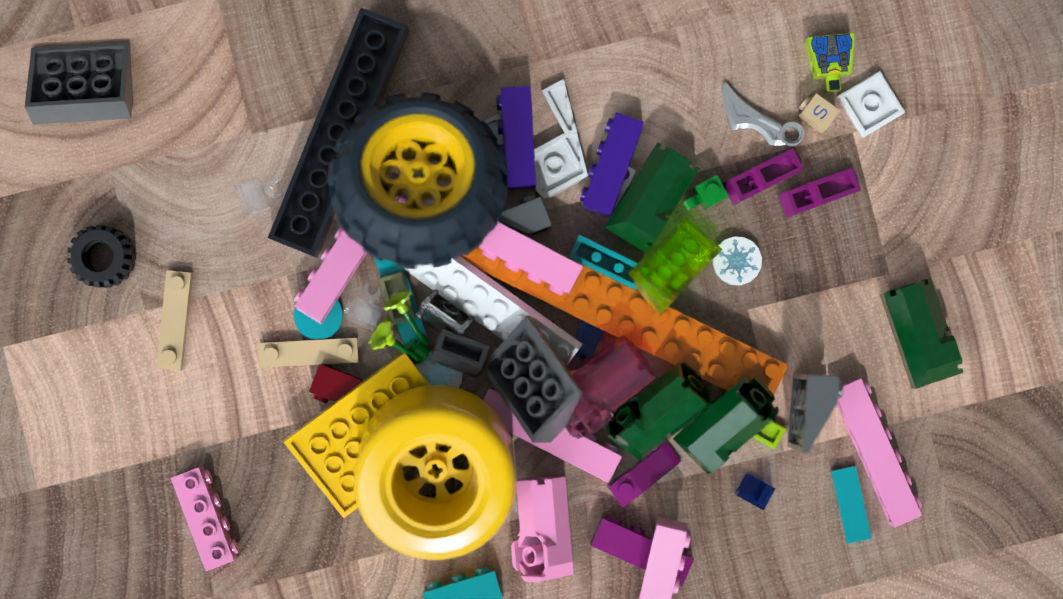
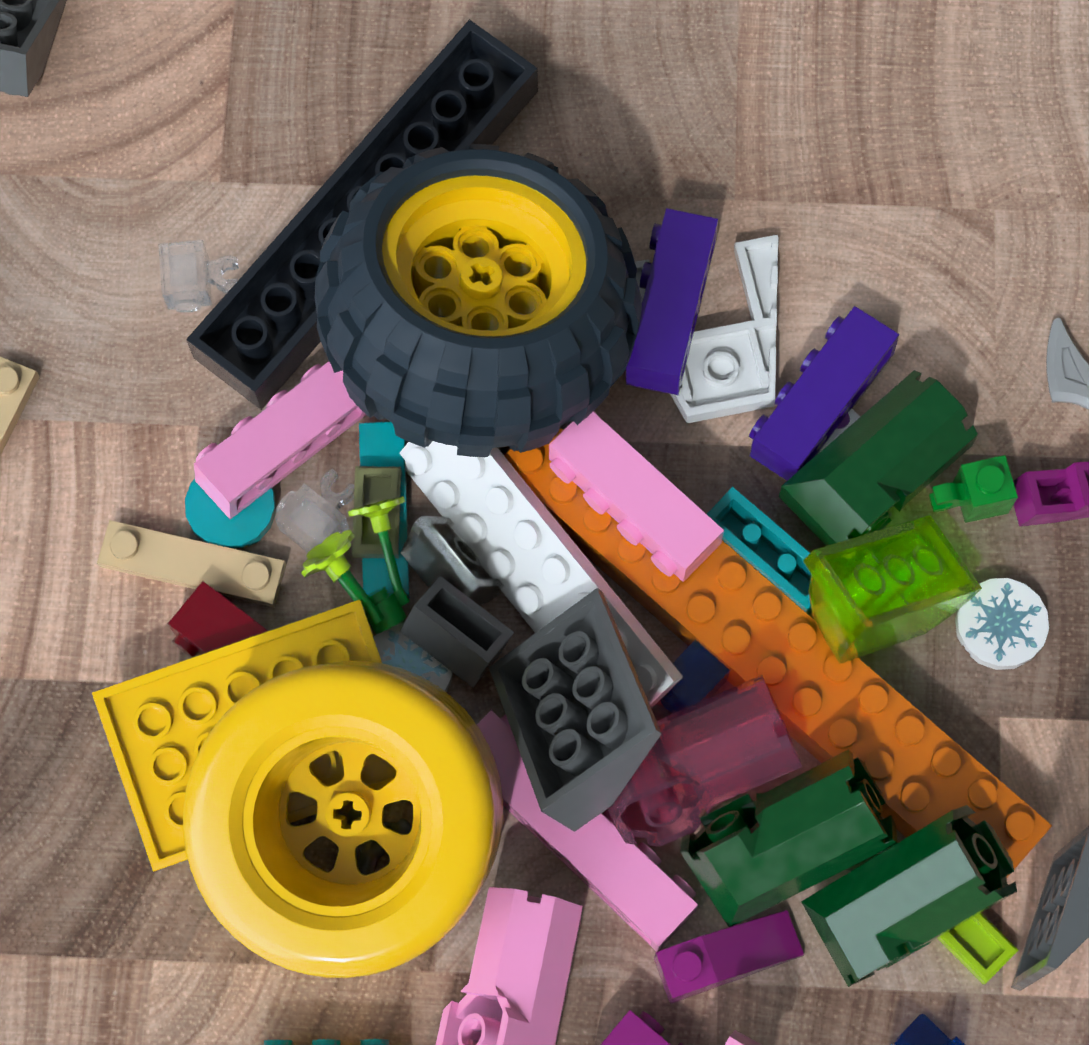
camera: 15 degrees right, 15 degrees down
dark grey slope [499,195,552,237] -> none

